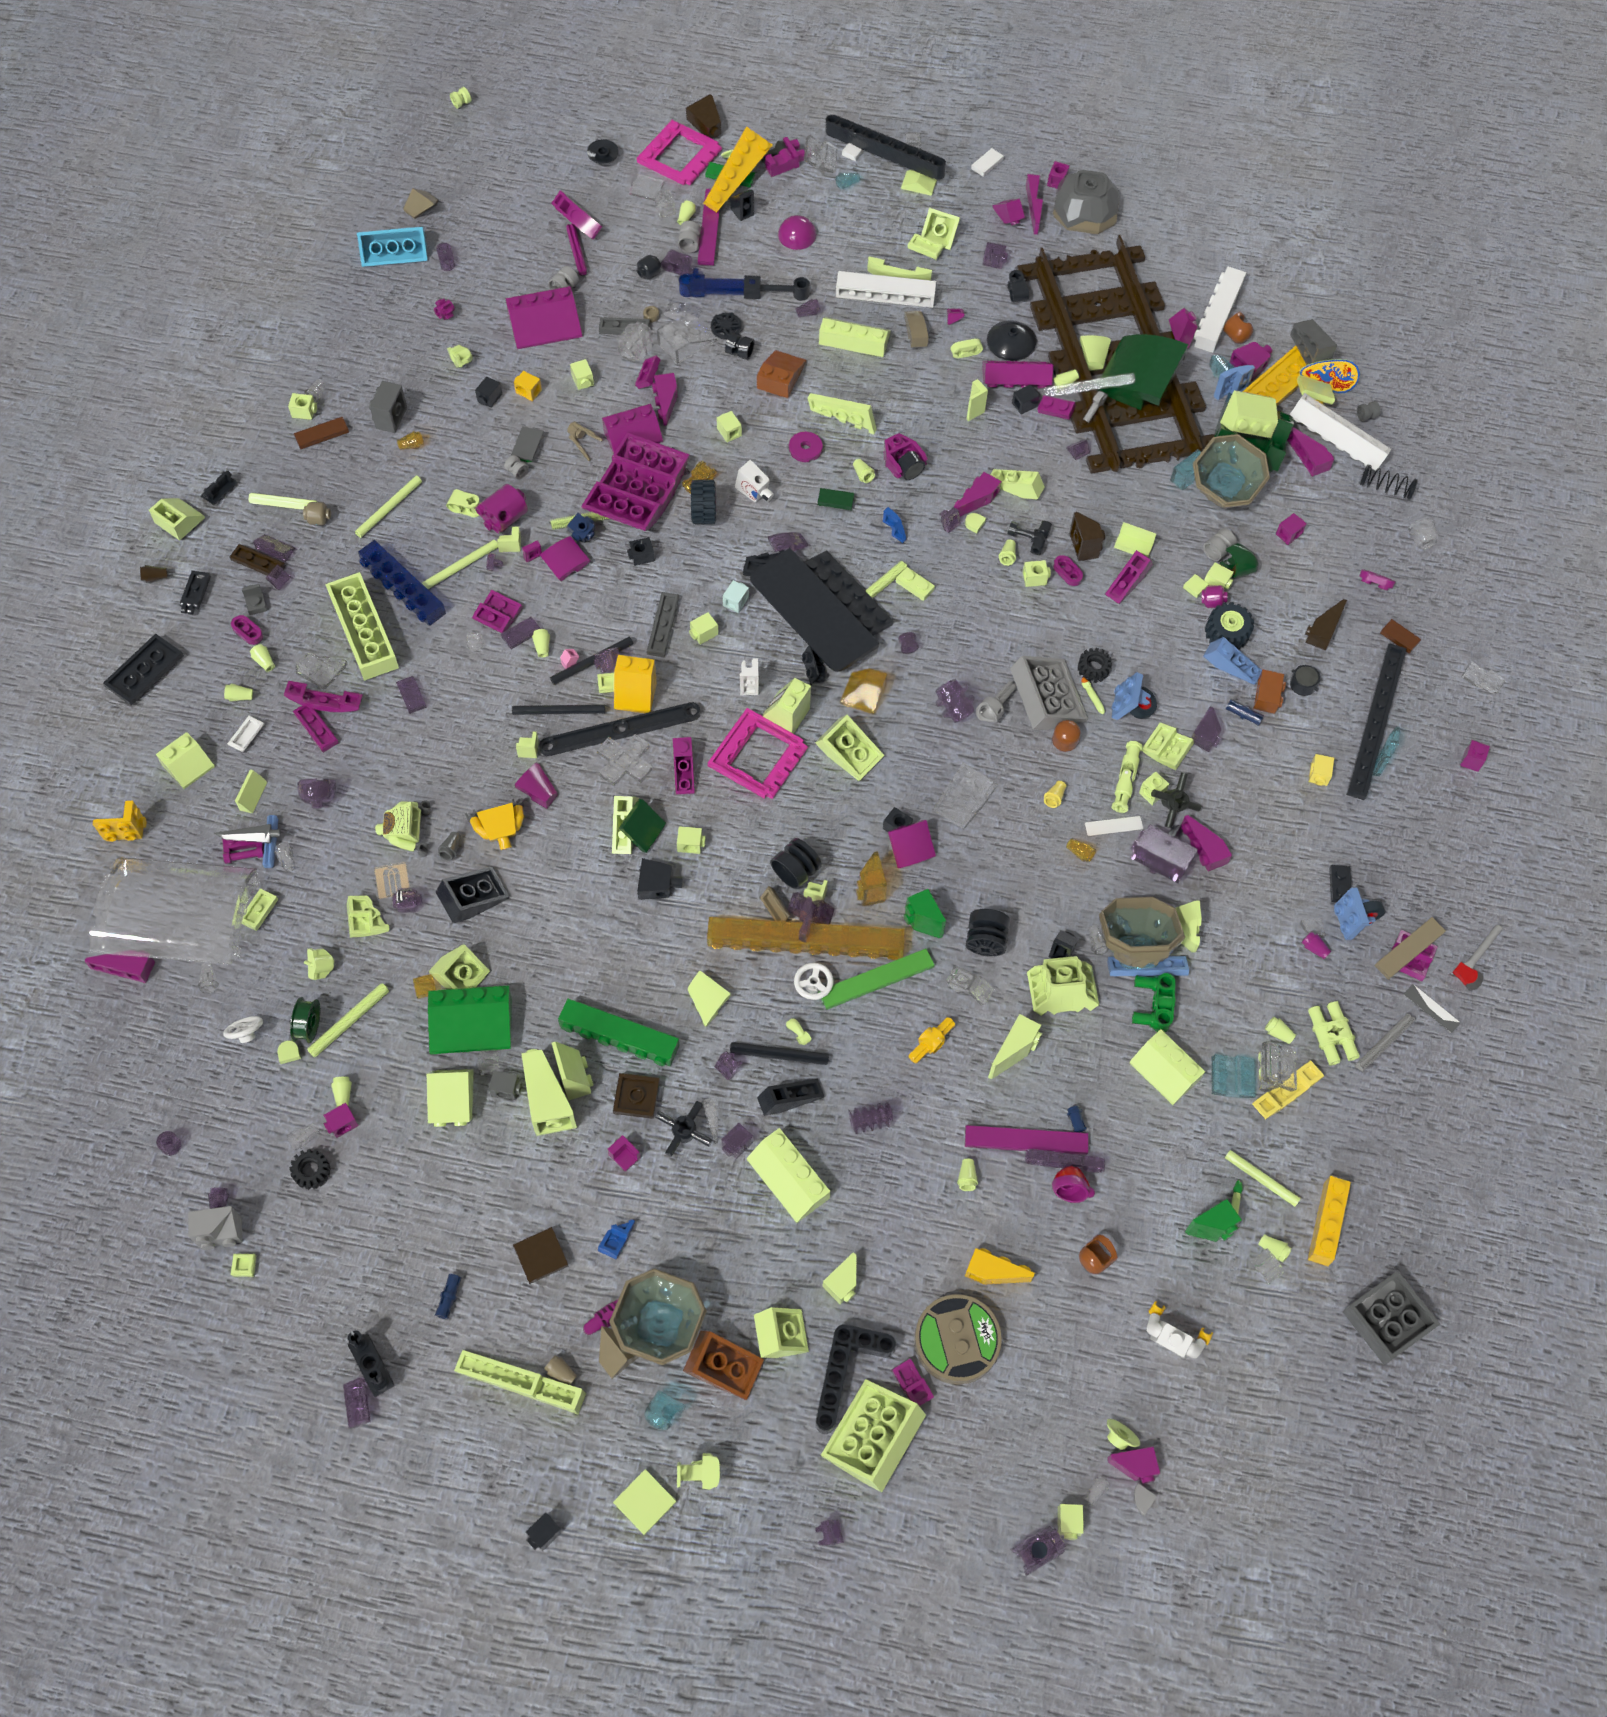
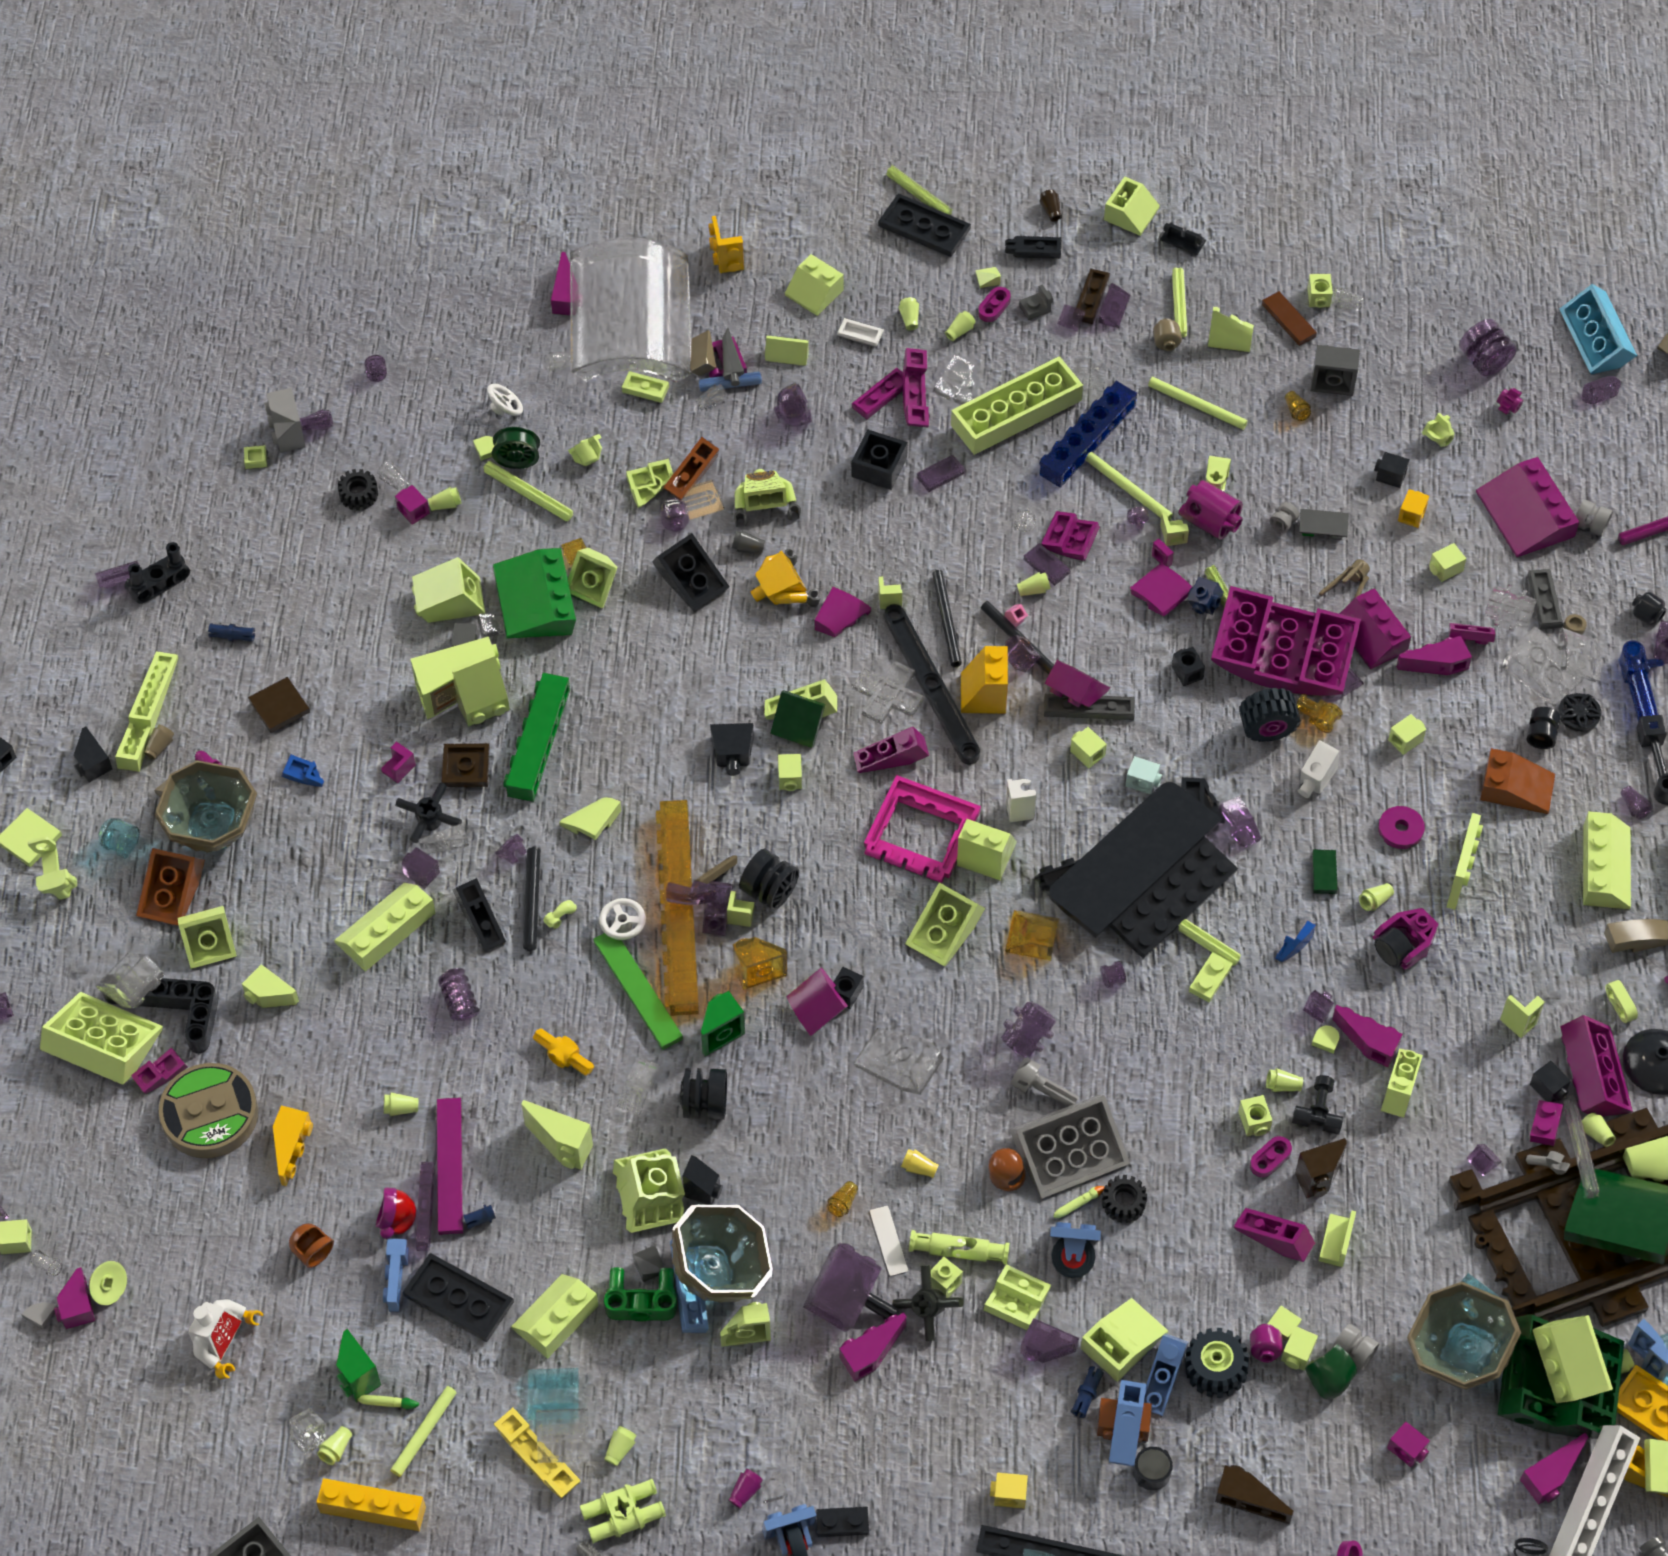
camera: 85 degrees right, 5 degrees down
none -> black slope [74,726,112,783]
none -> clear slope [96,953,165,1008]
none -> medium blue plate [383,1239,409,1312]
none -> black plate [403,1253,514,1342]
none -> dark grey slope [633,1245,664,1282]
none -> dark orange slope [663,437,719,500]
none -> dark tan slope [690,330,716,376]
none -> black brick [851,429,908,490]
none -> yellowish green axle [886,165,953,215]
none -> yellowish green slope [975,267,1001,288]
none -> magenta slope [1044,660,1110,707]
none -> yellowish green slope [1081,1298,1168,1382]
none -> medium blue slope [1109,1380,1146,1467]
none -> yellowish green slope [1208,307,1254,352]
none -> clear purple wheel [1459,319,1517,376]

